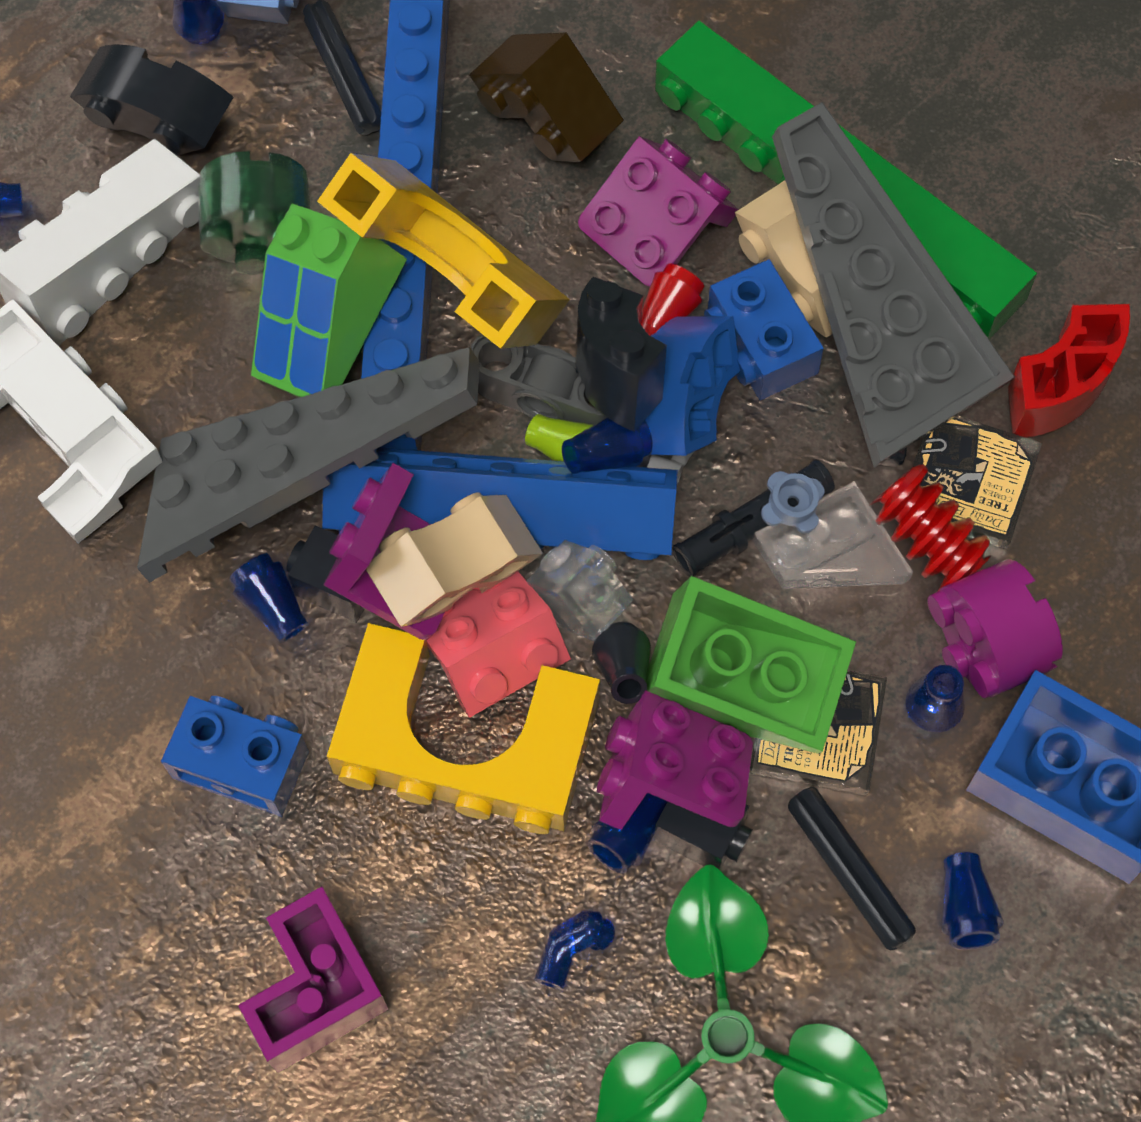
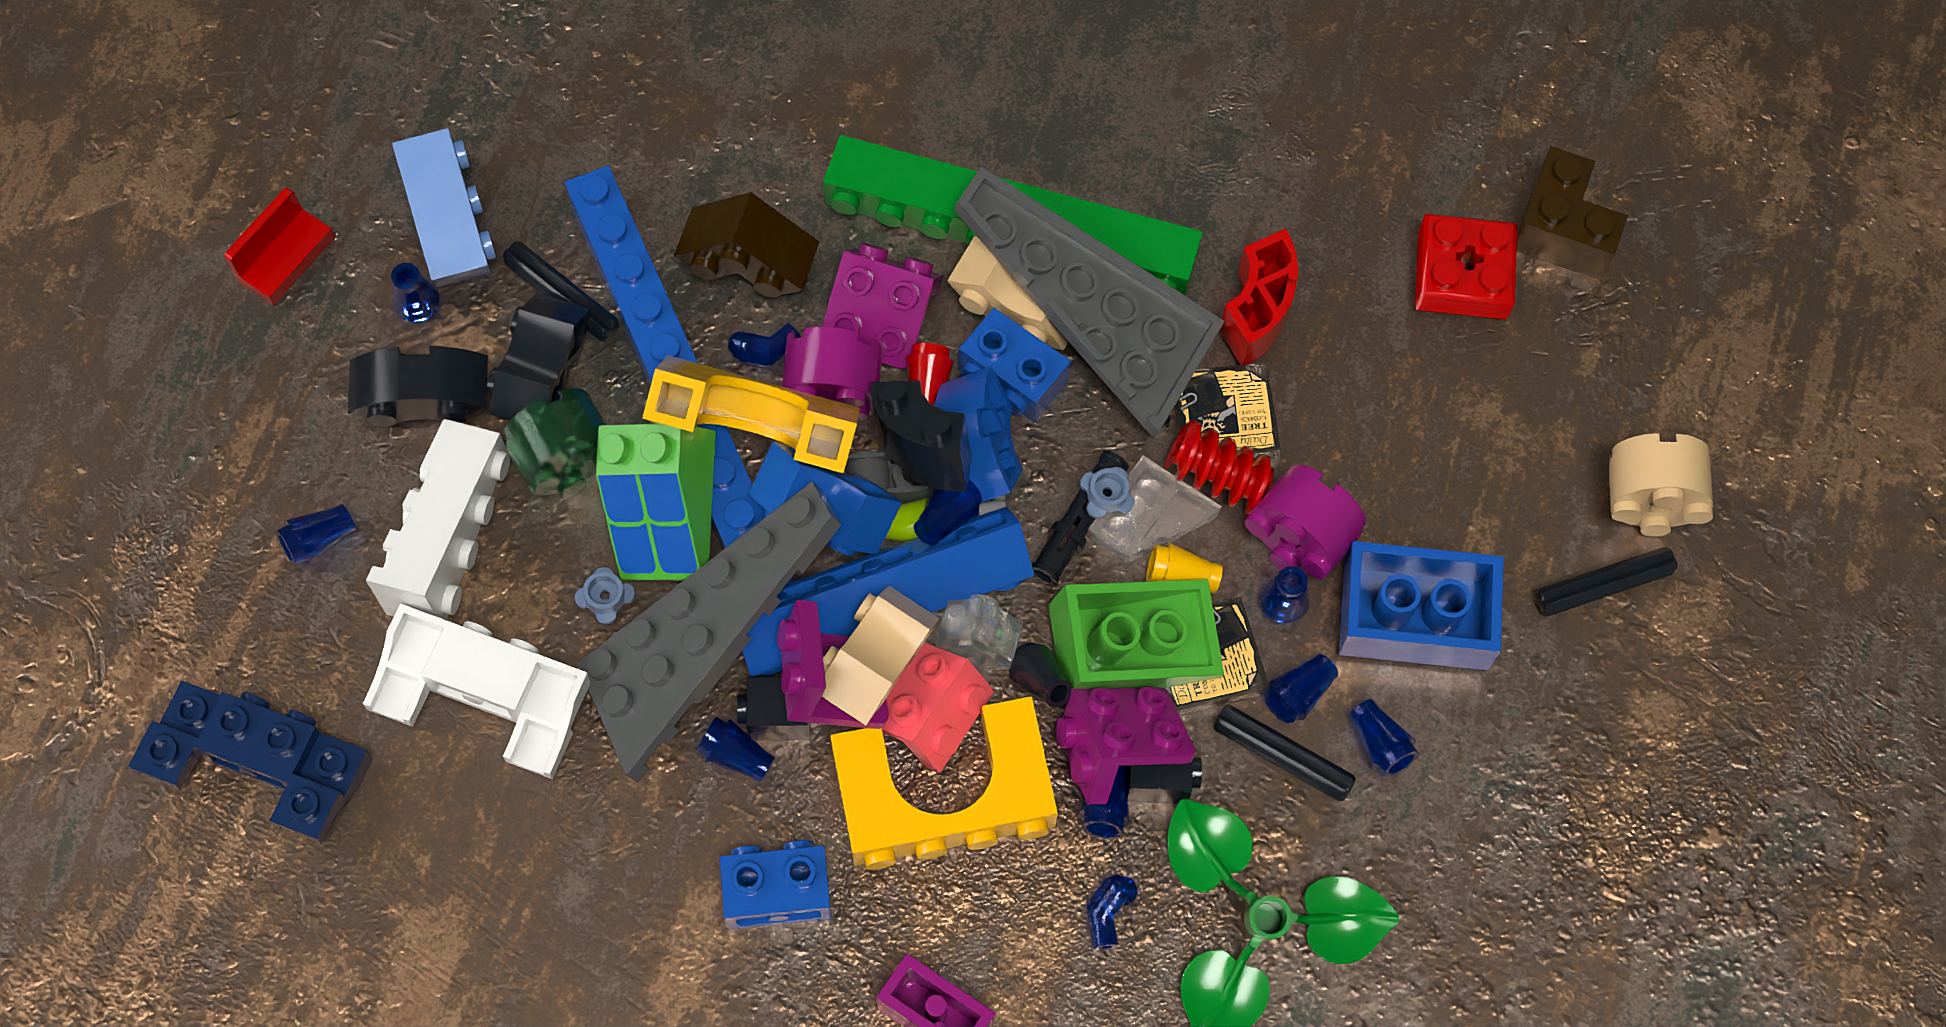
camera: 30 degrees left, 0 degrees up
none -> black brick [487,293,591,430]
none -> sand blue plate [575,567,635,625]
none -> clear blue arm [728,323,801,368]
none -> blue brick [748,442,902,556]
none -> magenta brick [781,327,883,420]
none -> yellow cone [1146,542,1223,593]
none -> clear blue cone [1264,654,1338,724]

